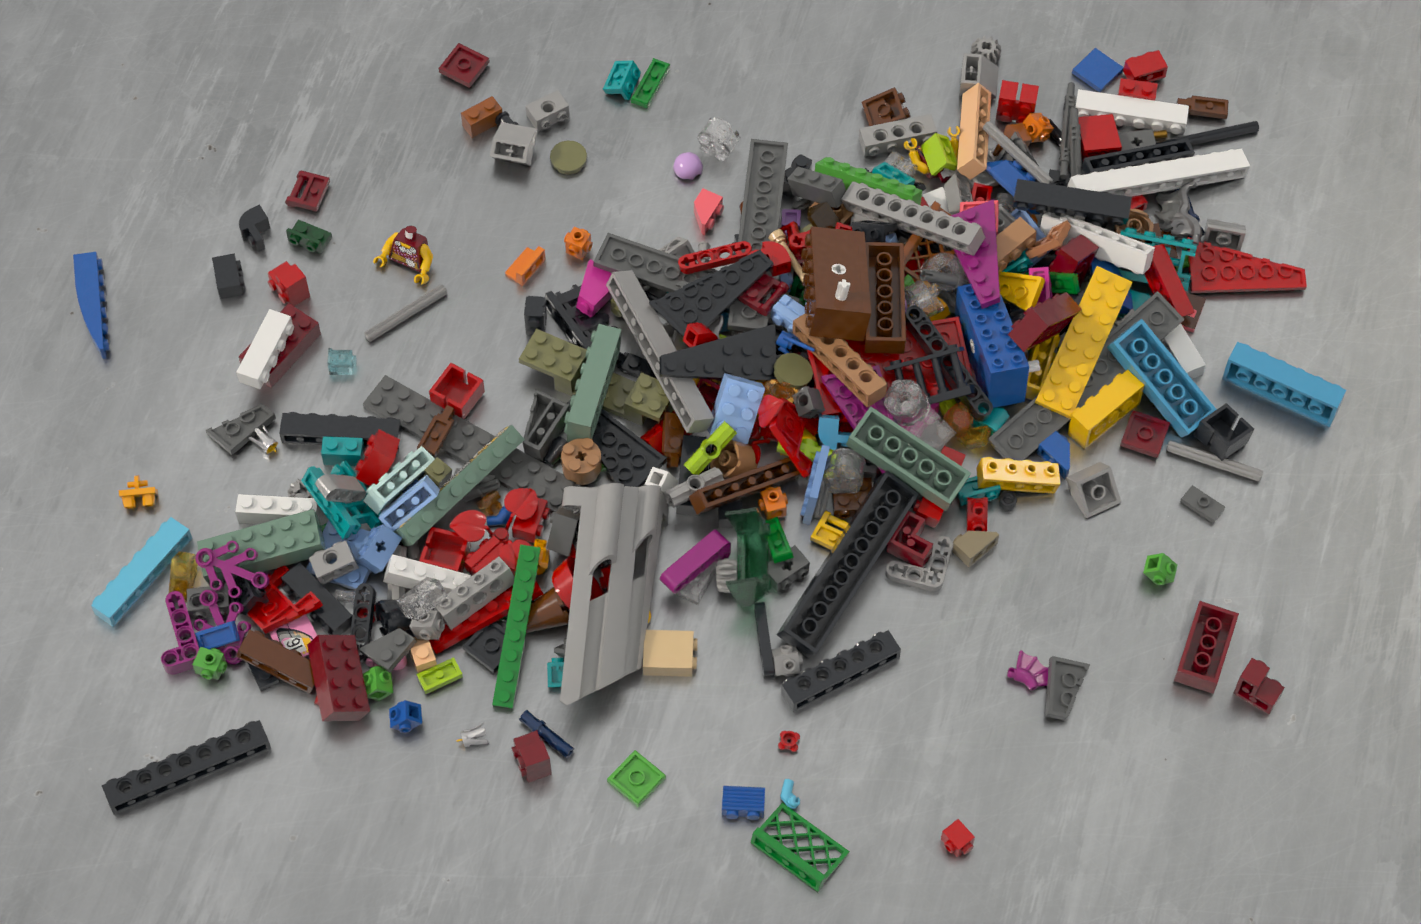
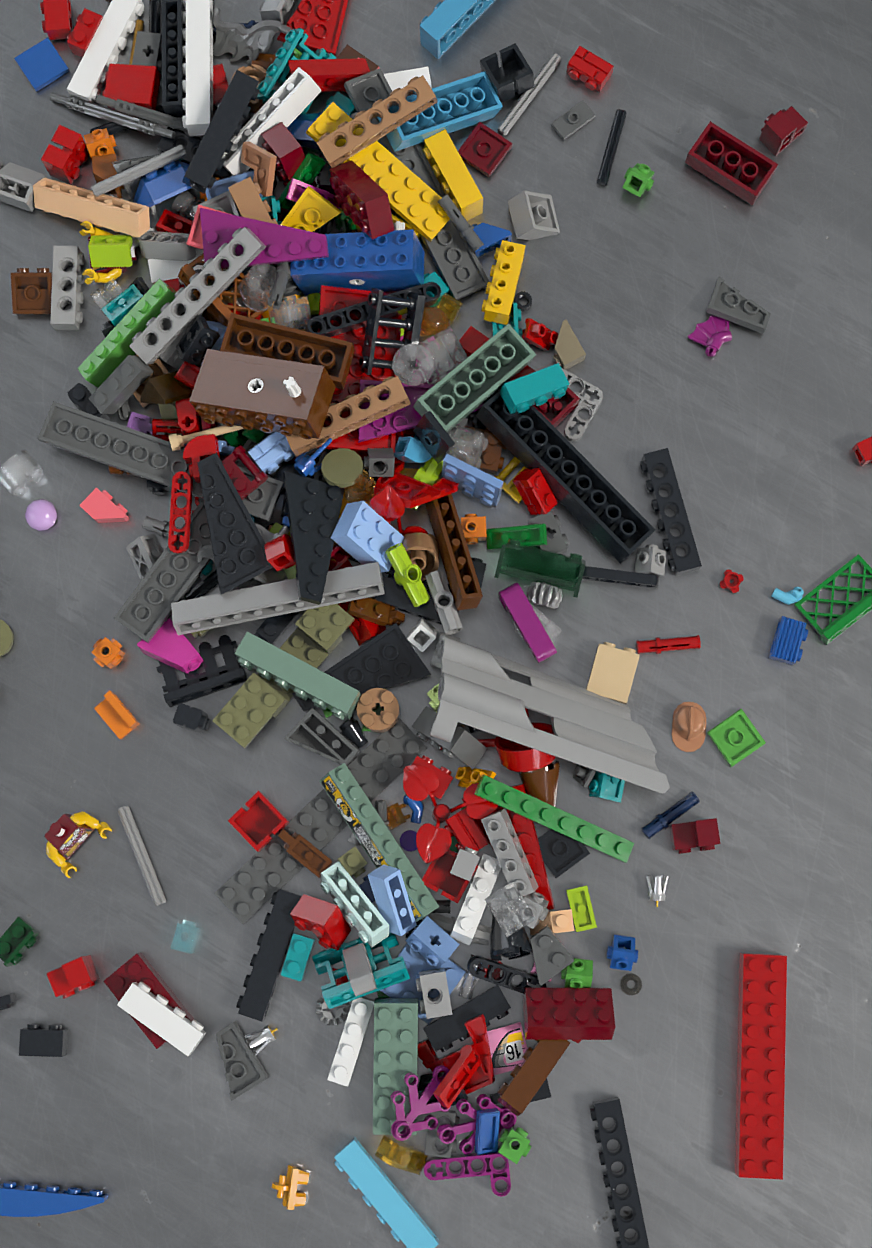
camera: 70 degrees left, 20 degrees up
none -> medium nougat brick [317,75,437,168]
none -> black plate [413,411,455,464]
none -> red plate [433,1045,481,1109]
none -> dark grey pin [438,194,484,252]
none -> light grey brick [450,847,480,881]
none -> teal brick [500,363,570,414]
none -> red brick [512,468,558,515]
none -> red brick [566,46,614,92]
none -> black axle [597,109,627,185]
none -> clear smoke plate [620,973,642,995]
none -> red pin [636,635,701,654]
none -> nougat piece [672,702,706,752]
none -> red brick [735,953,787,1180]

